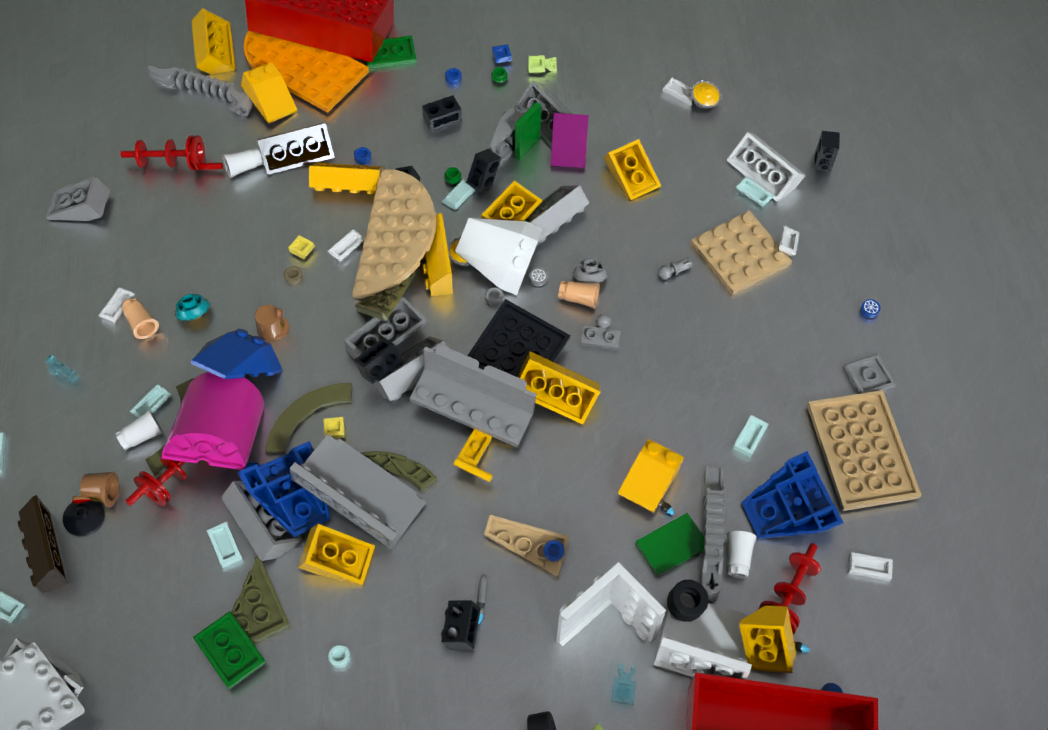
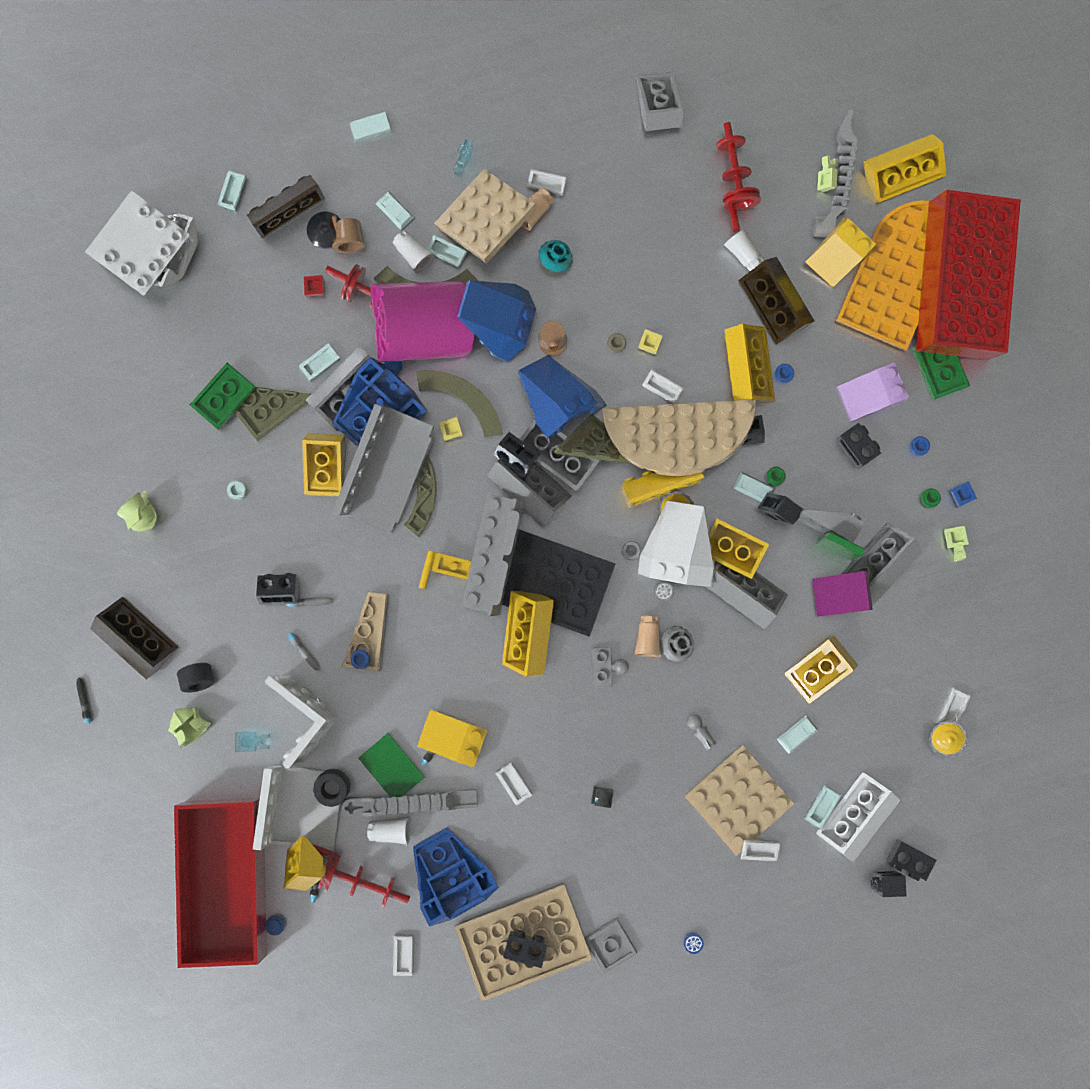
camera: 85 degrees right, 25 degrees up
light aqua tile [733,415,768,458] -> none
none -> light grey piece [288,633,319,670]
none -> red plate [304,275,324,297]
none -> light aqua tile [375,191,415,230]
none -> tan plate [434,169,537,264]
none -> white tile [495,762,533,806]
none -> black brick [503,929,548,968]
none -> blue wedge [518,355,607,438]
none -> pearl dark grey leg [591,786,614,808]
none -> light aqua tile [777,715,819,754]
none -> yellowish green plate [817,156,838,192]
none -> lavender slope [837,362,909,422]
none -> black brick [887,839,937,881]

